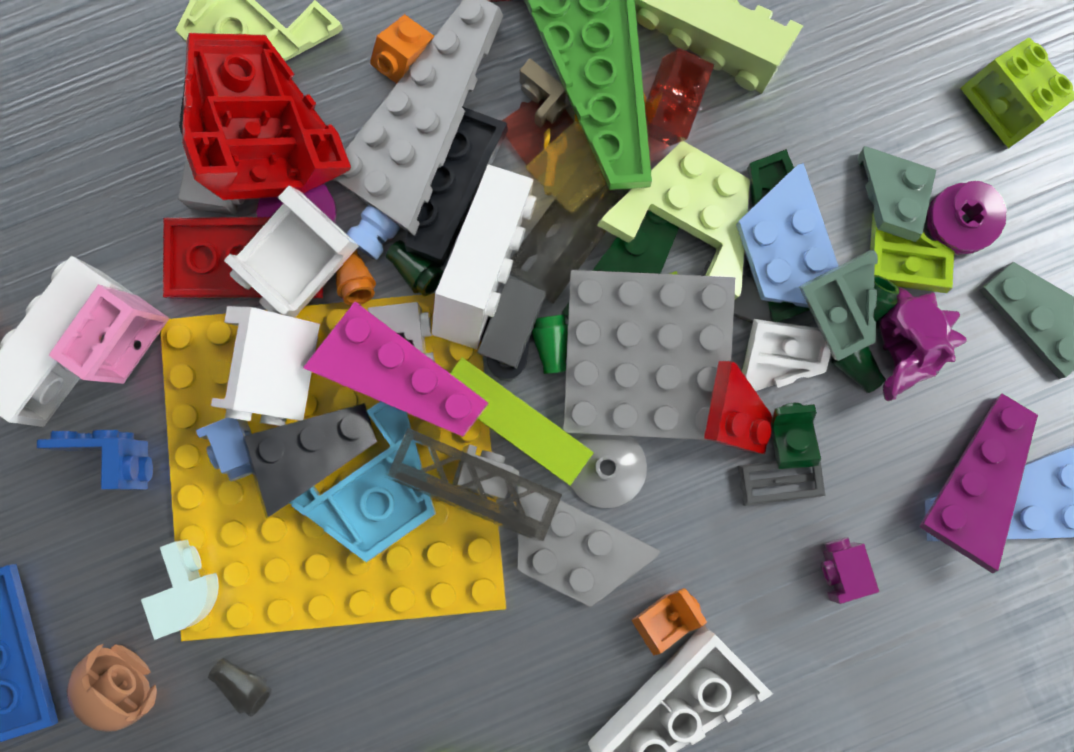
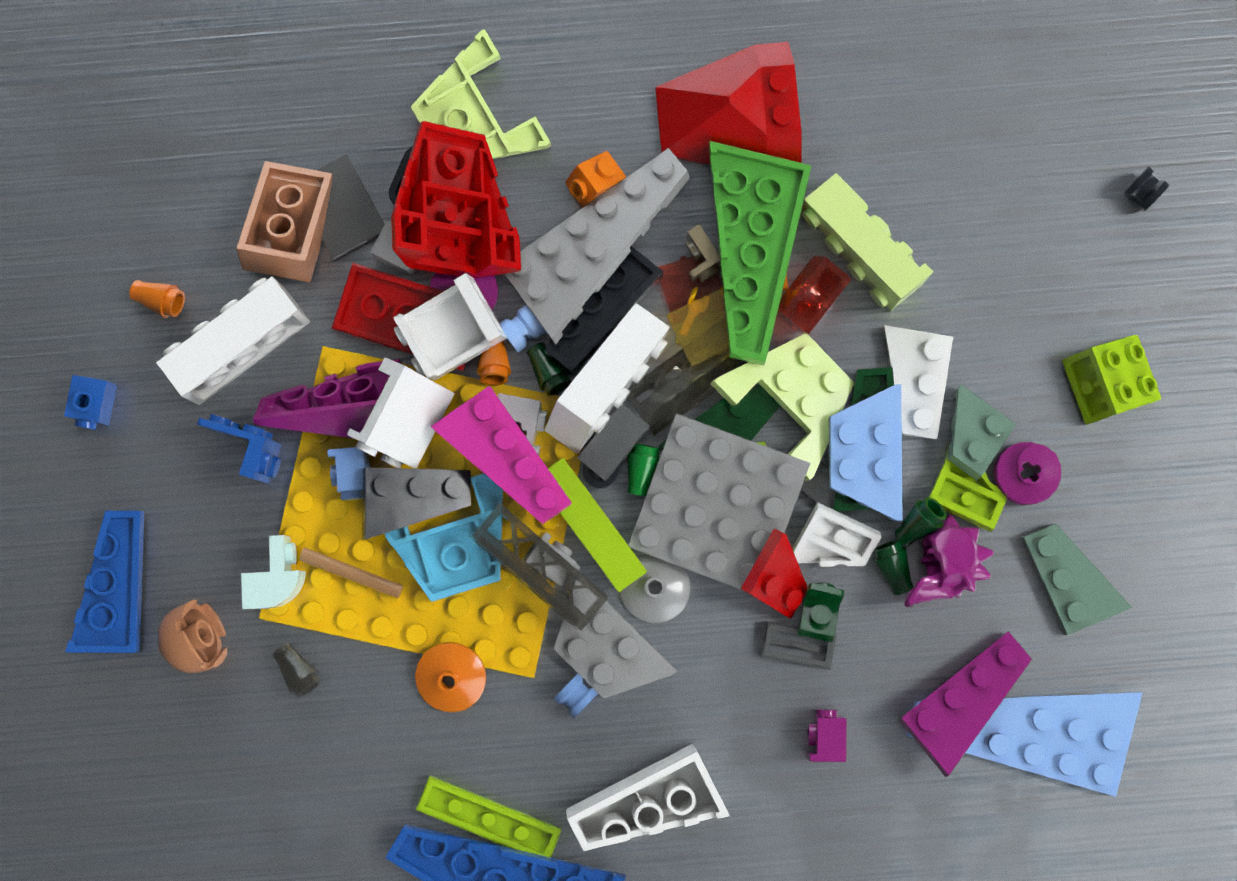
camera: 25 degrees right, 0 degrees up
bright pink window [49,284,169,384] -> none
orange bracket [631,588,707,656] -> none
sand green wing [799,250,878,361] -> none
none -> nougat slope [236,161,333,282]
none -> magenta wedge [252,359,402,438]
none -> medium nougat bar [299,547,403,598]
none -> dark grey container [317,154,385,261]
none -> orange dish [415,642,486,712]
none -> medium blue wheel [553,673,598,719]
none -> white wing [882,325,953,441]

